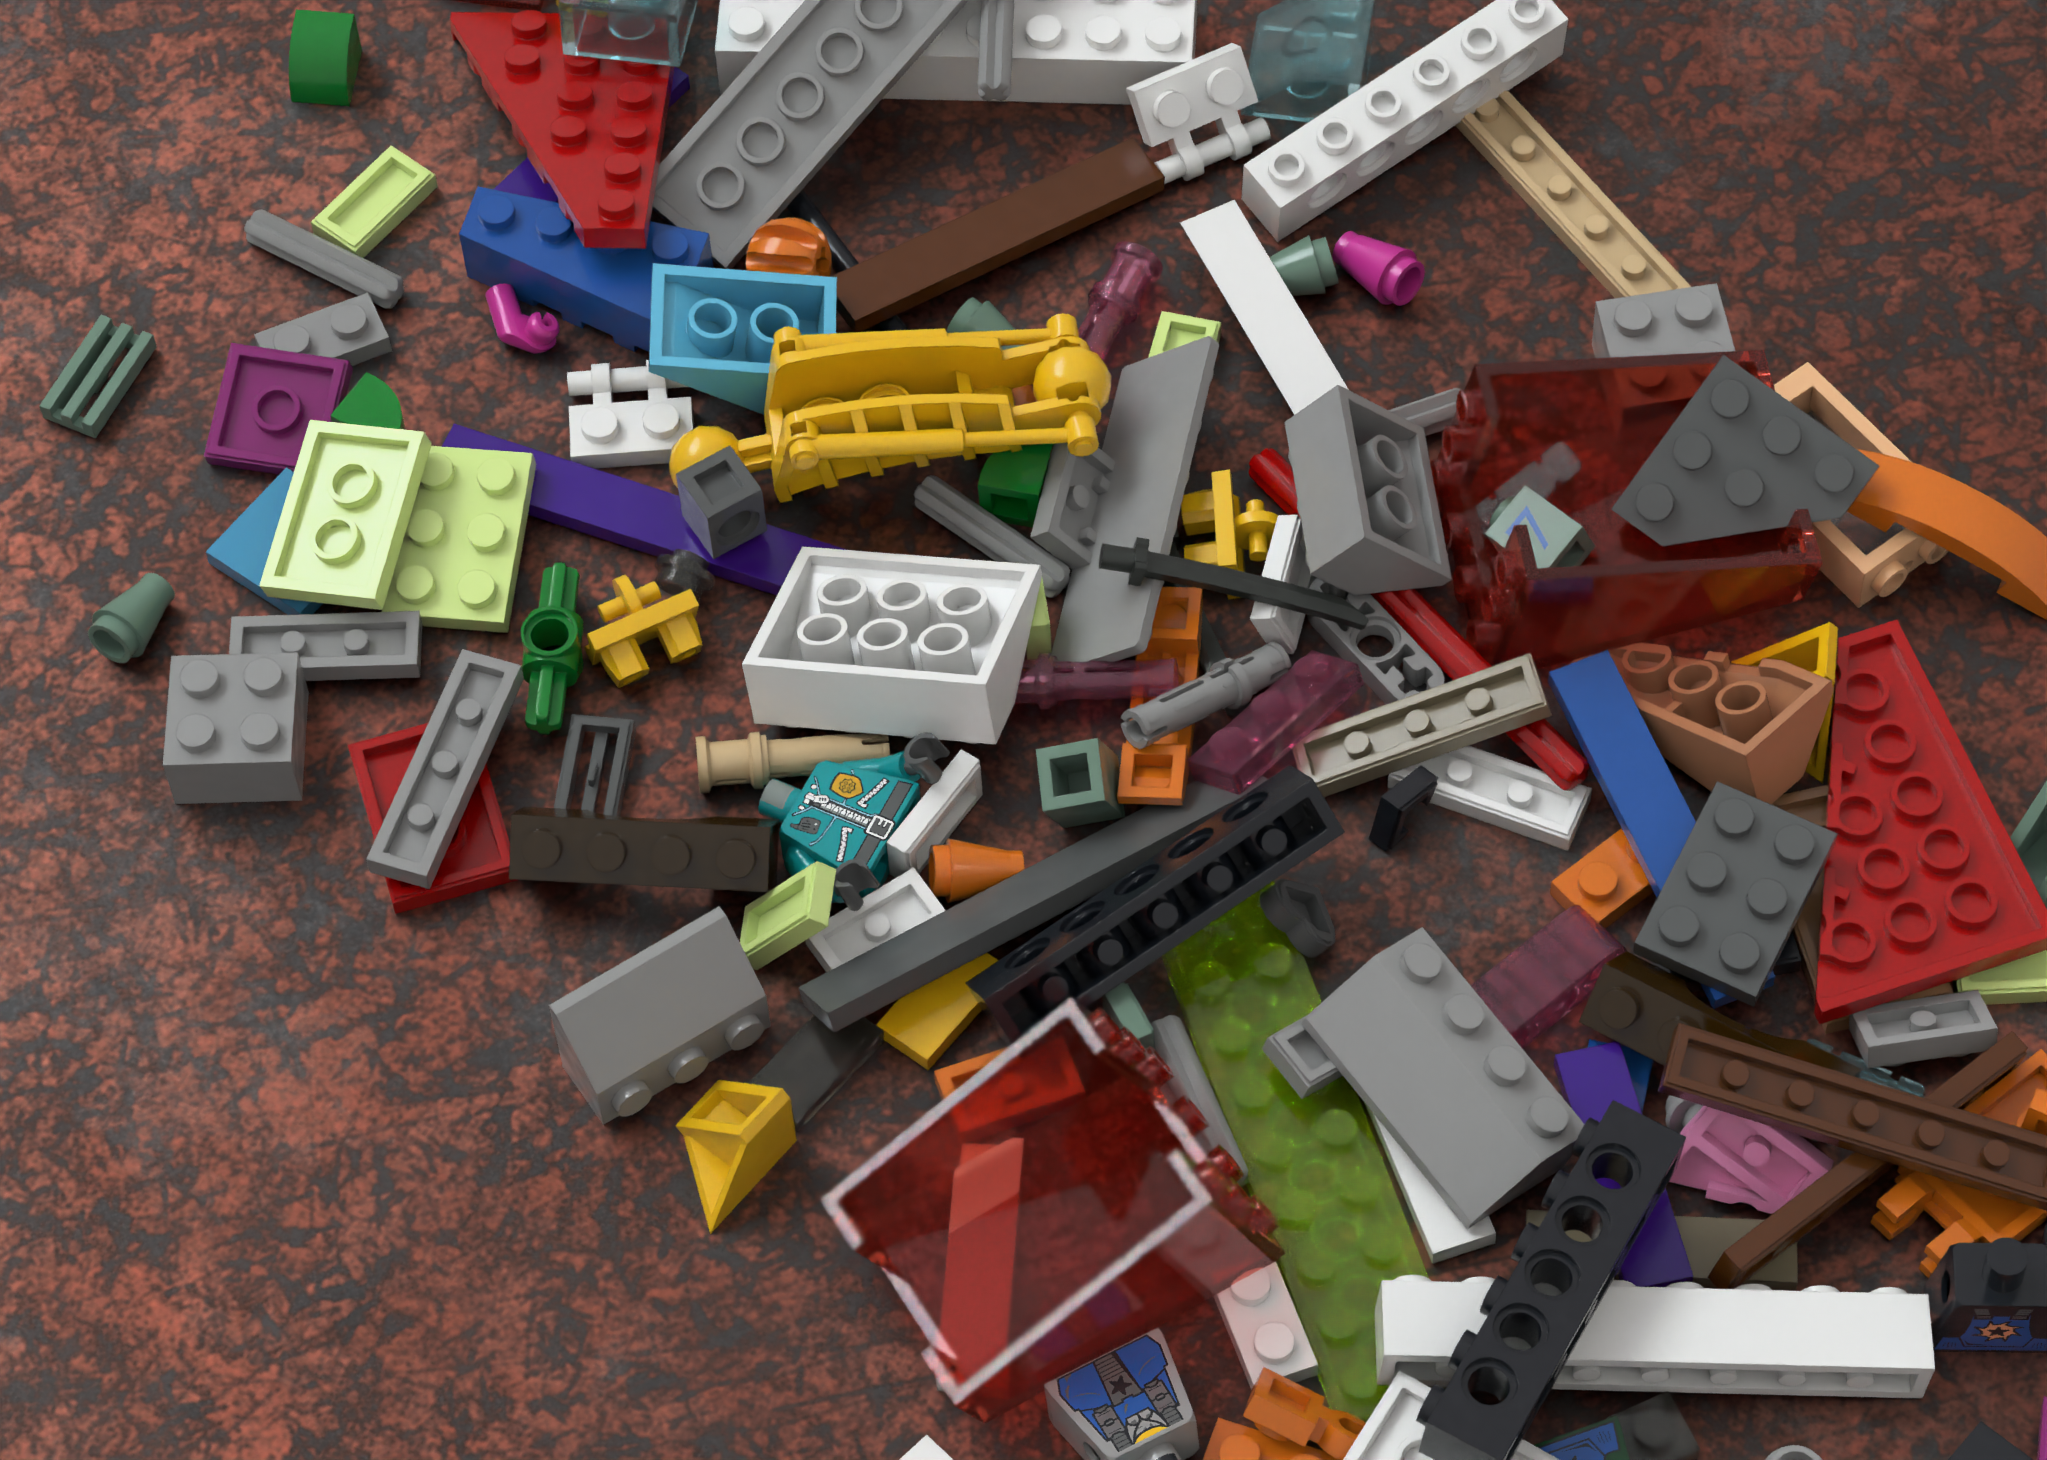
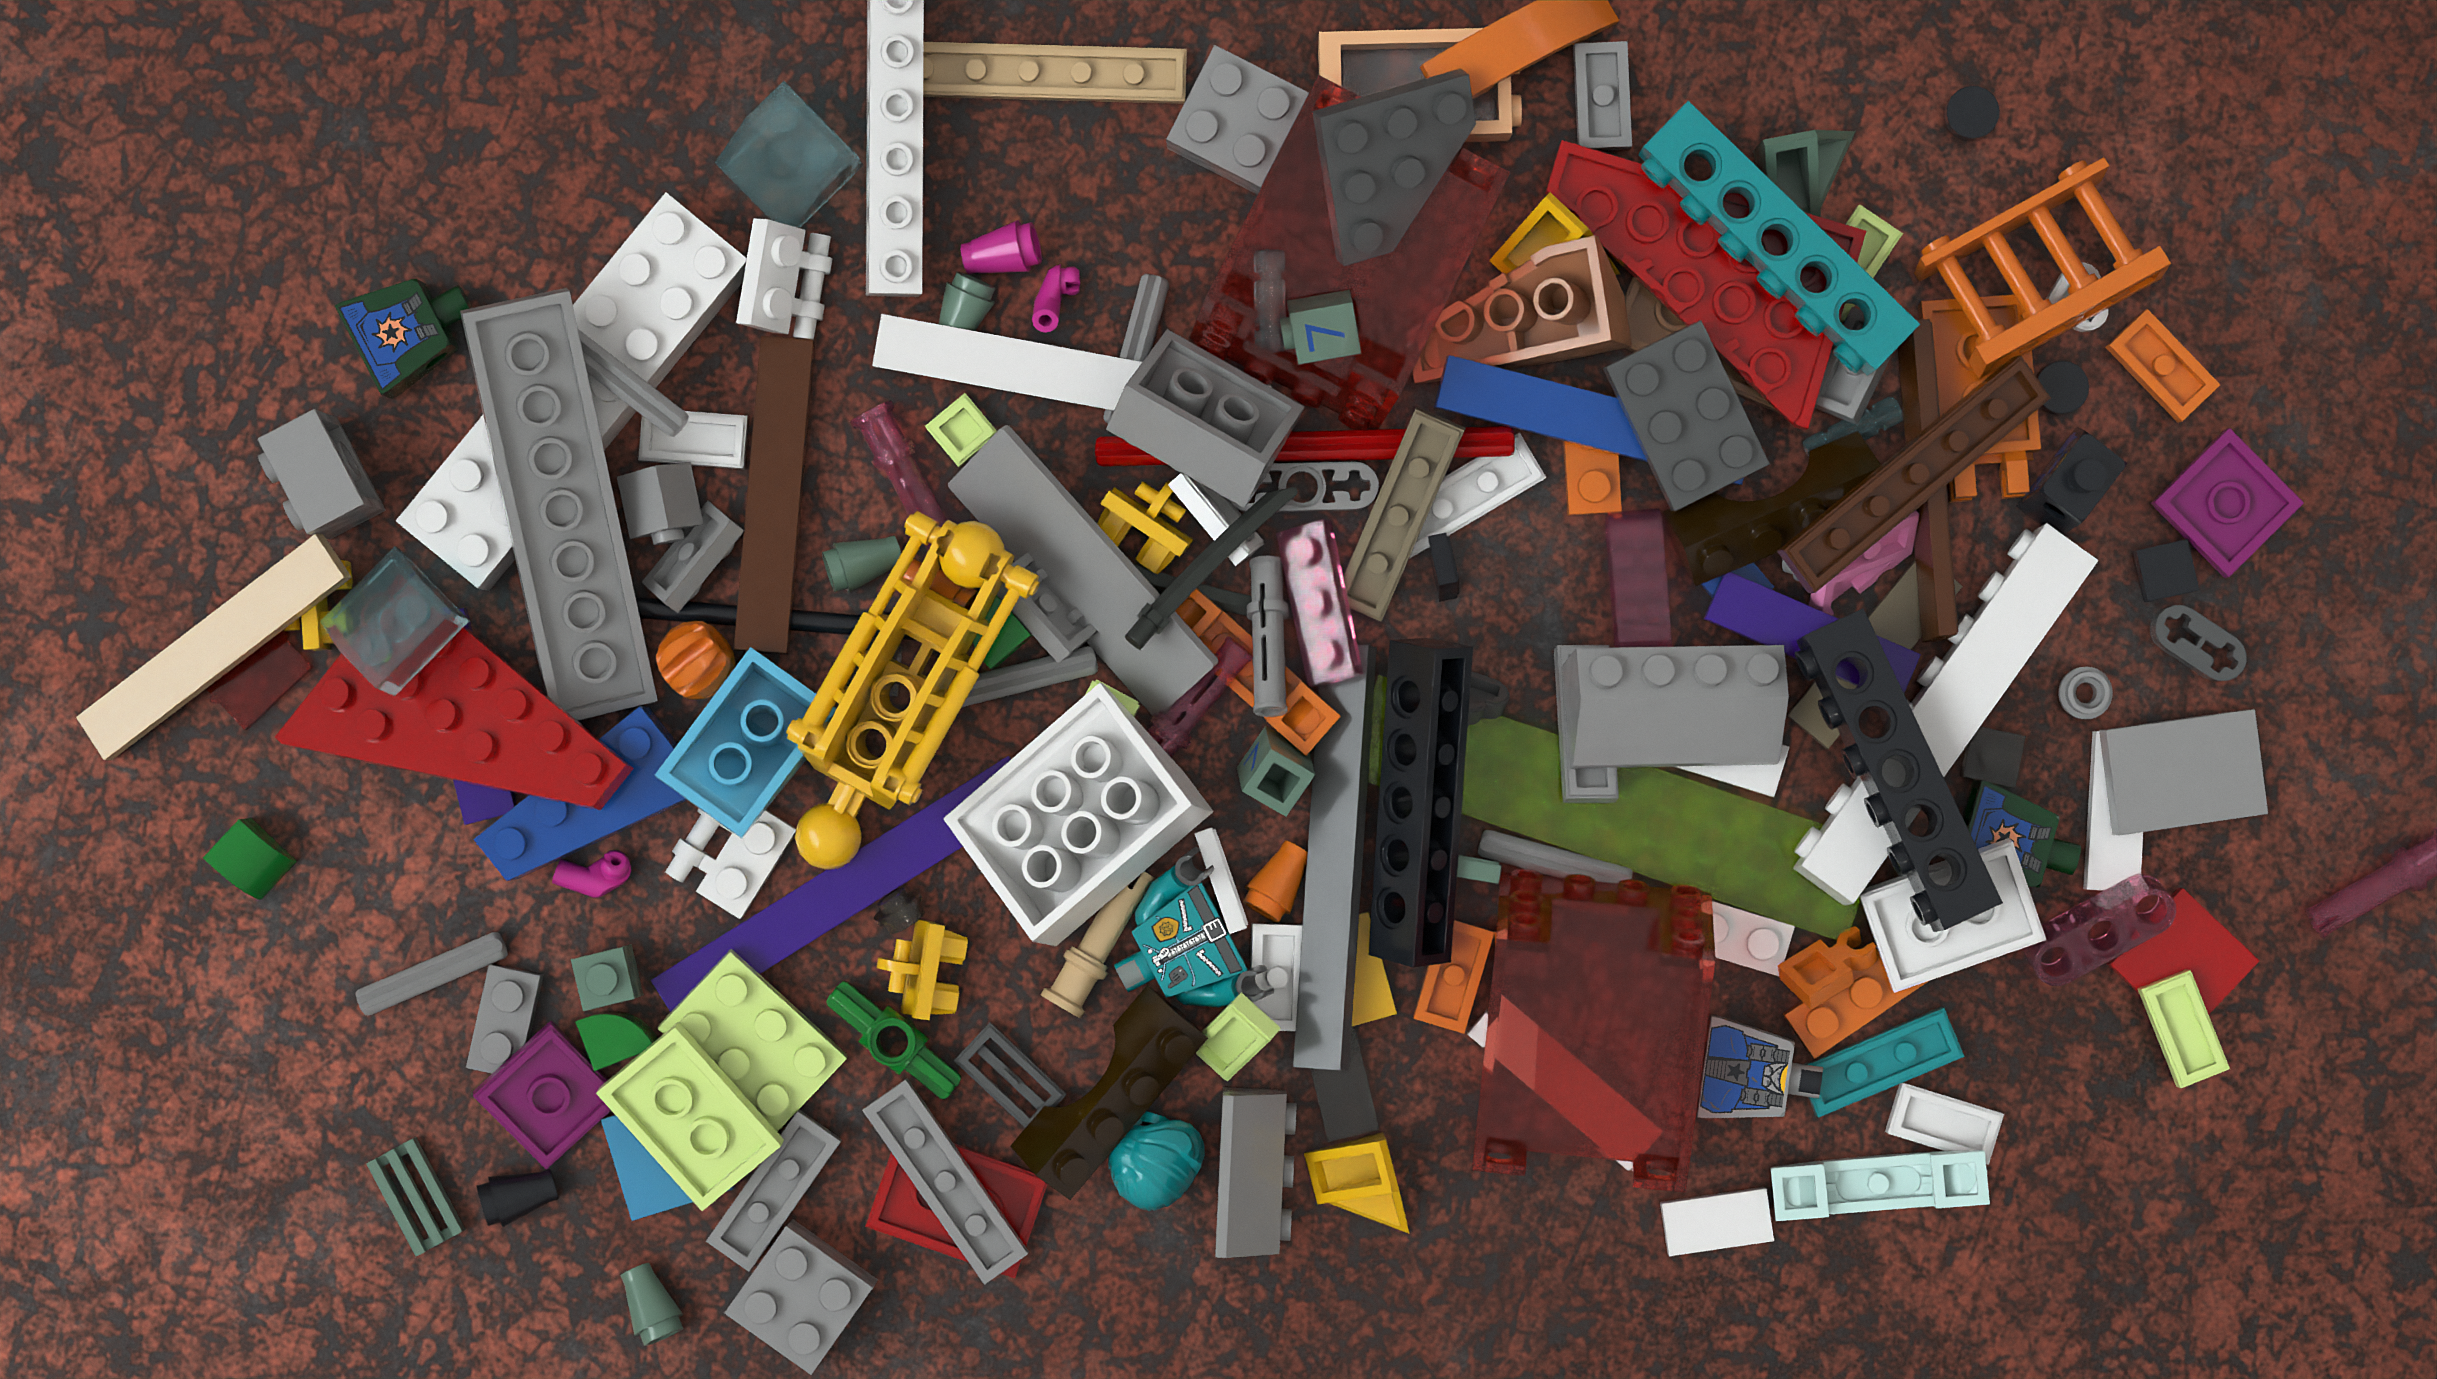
camera: 50 degrees left, 30 degrees up
yellowish green tile [311,146,438,258] -> none
dark grey brick [676,446,767,559] -> none
none -> black cone [477,1169,559,1227]
none -> sand green brick [571,944,644,1011]
none -> light grey brick [617,462,704,545]
none -> white tile [638,411,749,469]
none -> light grey plate [642,501,744,613]
none -> dark pink arm [1032,264,1080,333]
none -> teal hair [1108,1111,1205,1211]
none -> light grey plate [1573,41,1632,151]
none -> teal brick [1638,101,1920,376]

